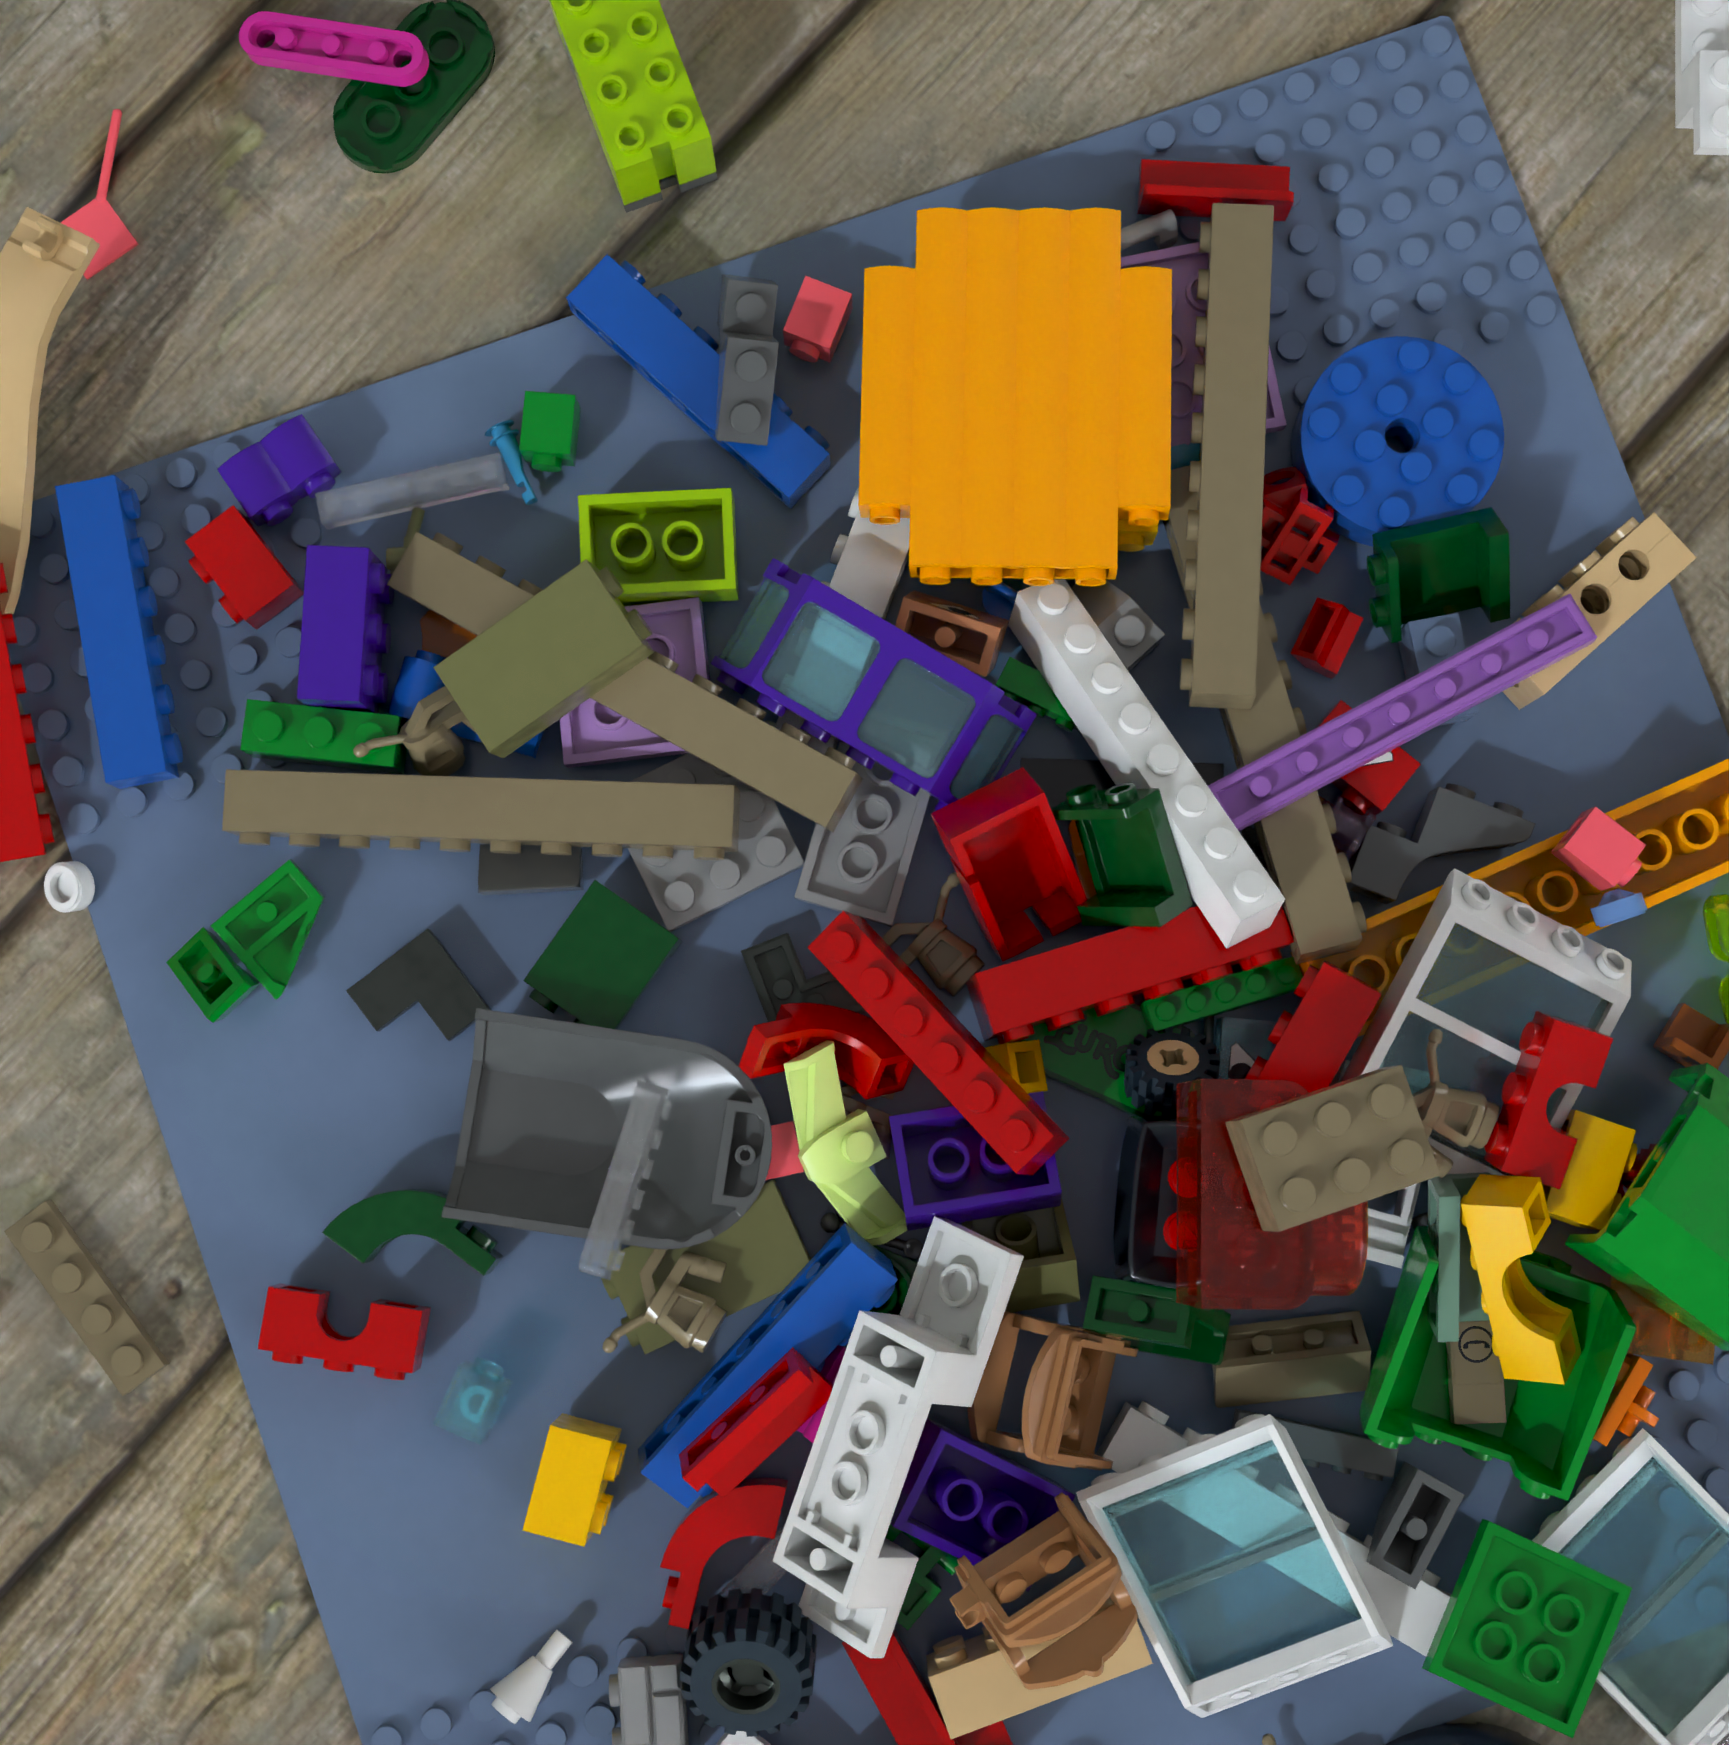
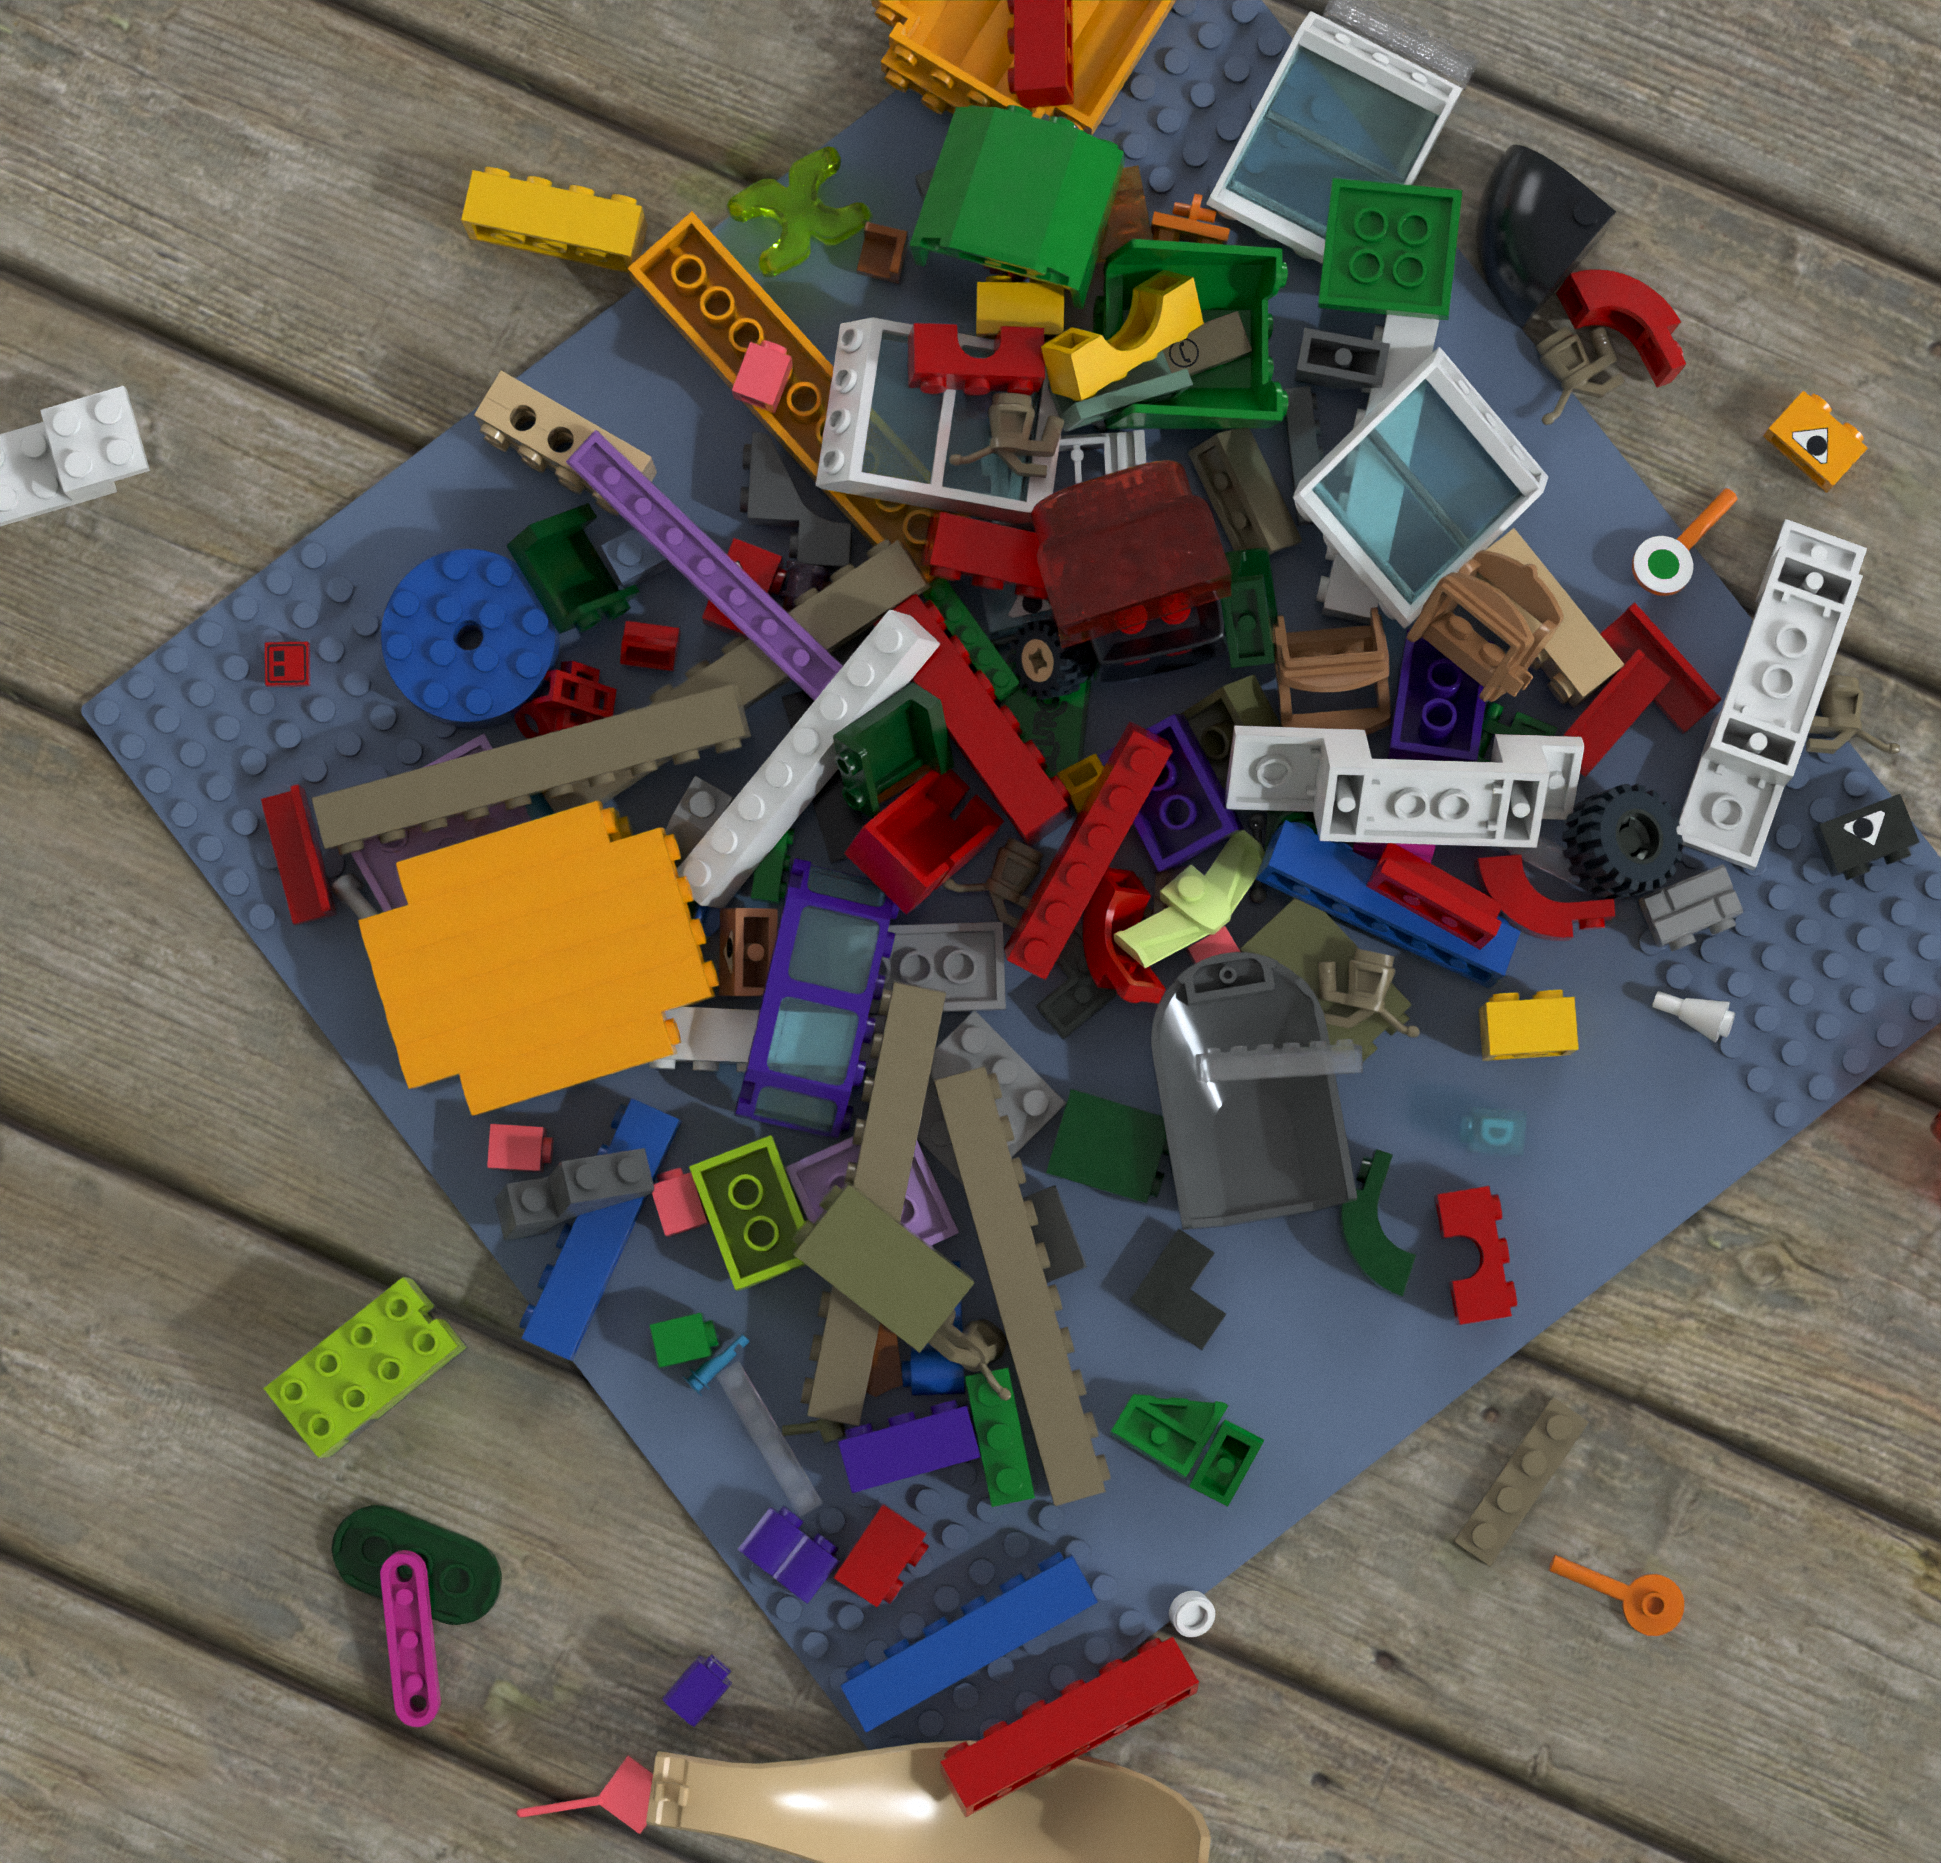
camera: 105 degrees left, 0 degrees up
dark tan brick [1225,1065,1441,1232] -> none
medium blue tile [1590,888,1647,928] -> none
none -> red tile [265,641,311,687]
none -> coral brick [652,1167,710,1237]
none -> dark purple brick [662,1654,732,1727]

